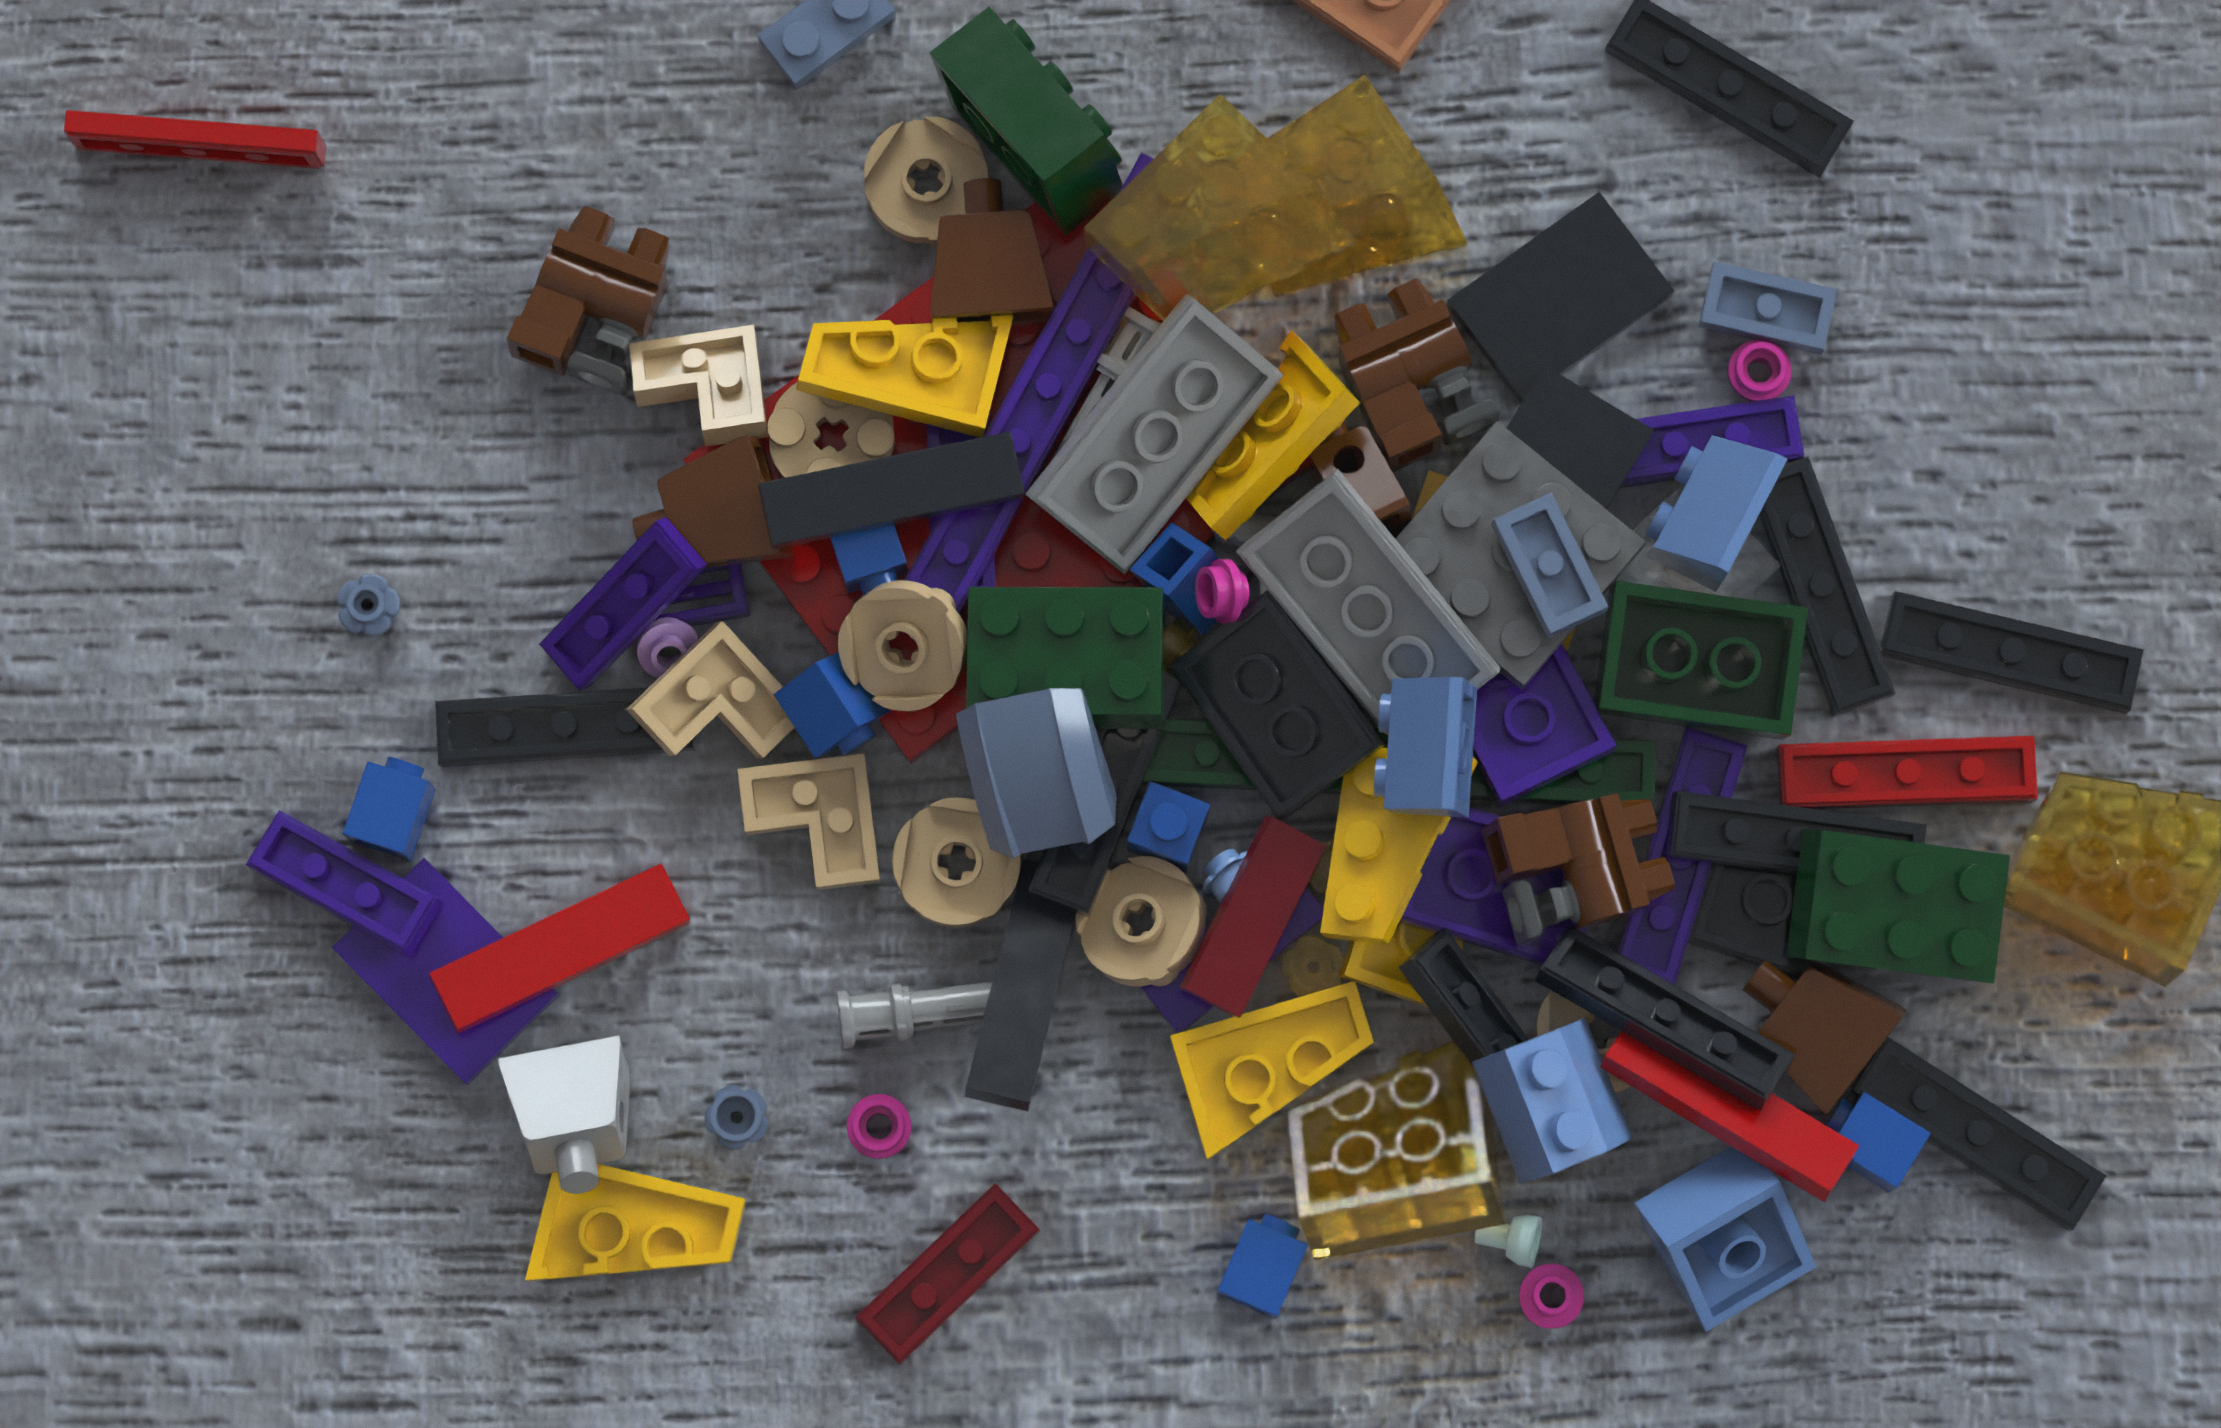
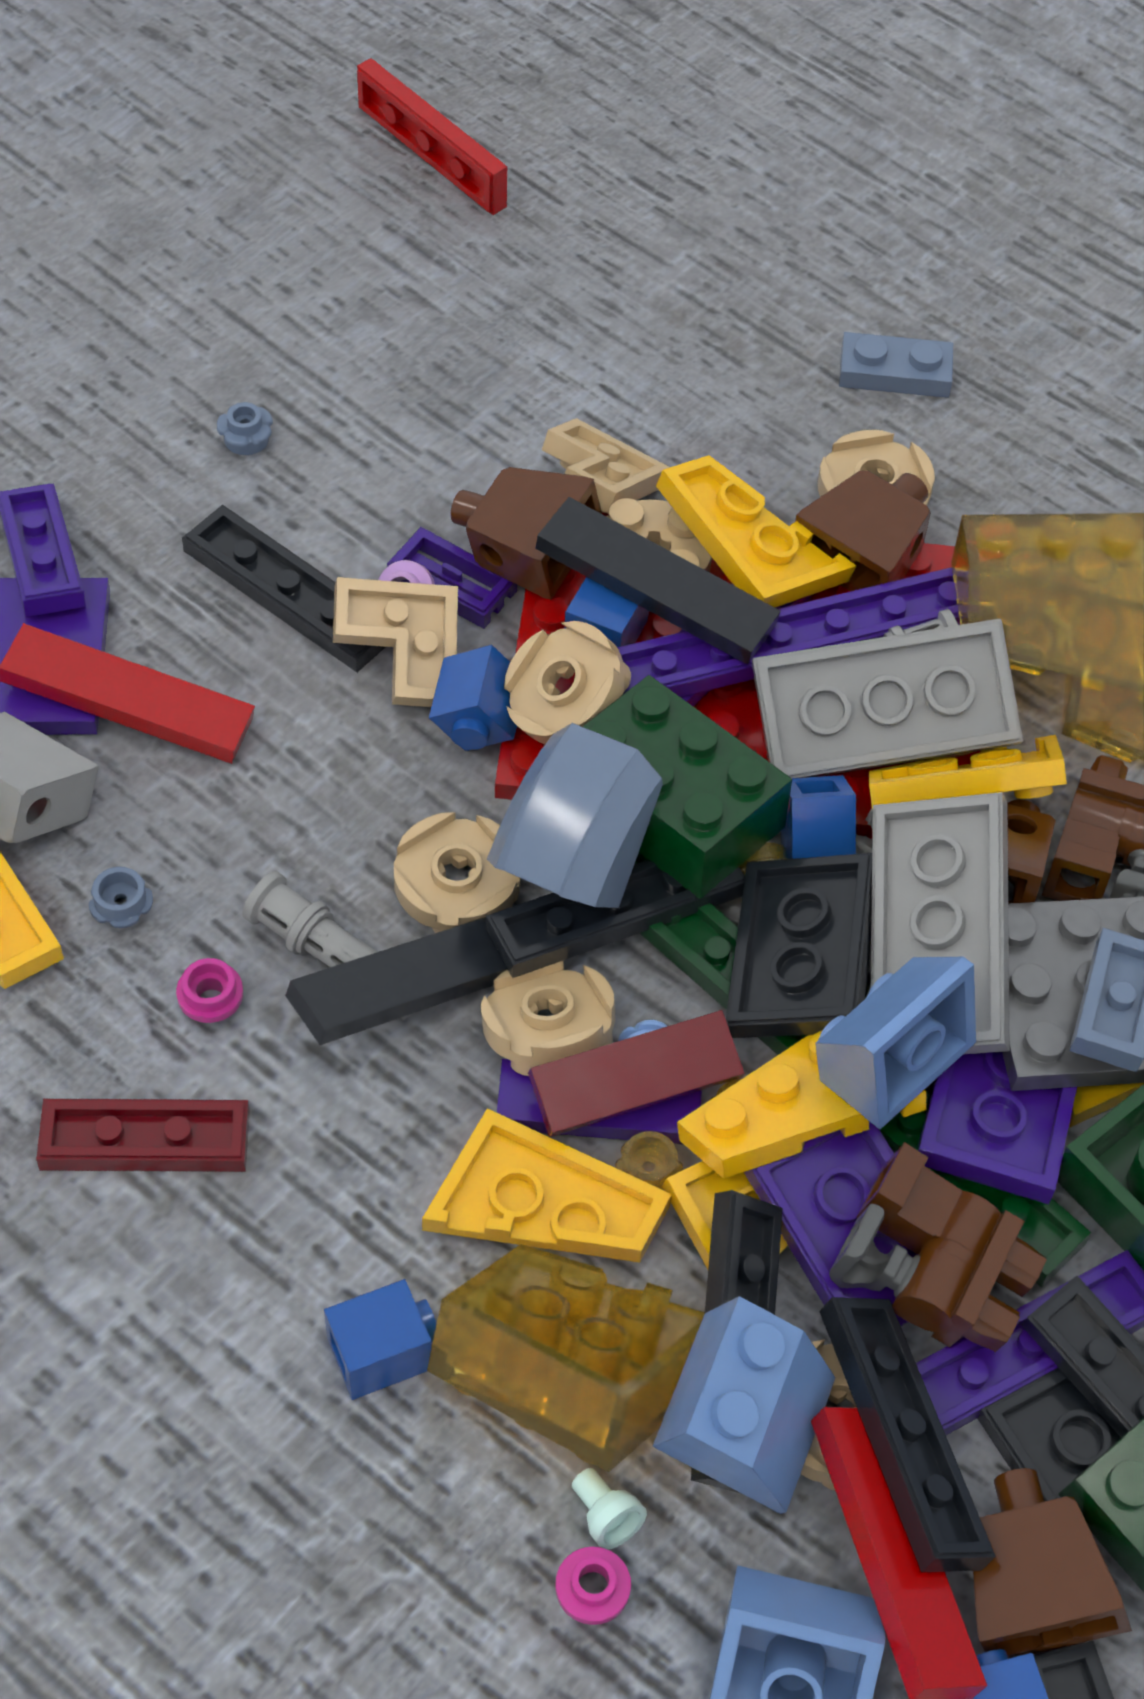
camera: 40 degrees right, 25 degrees down
blue brick [342,757,436,861] -> none
reddish brown hips [506,206,670,396] -> none
dark purple tile [539,517,707,692] -> none
tan plate [737,753,881,890] -> none
dark green brick [929,7,1123,236] -> none
blue brick [1127,781,1210,873] -> none
dark pink plate [1195,559,1249,624] -> none

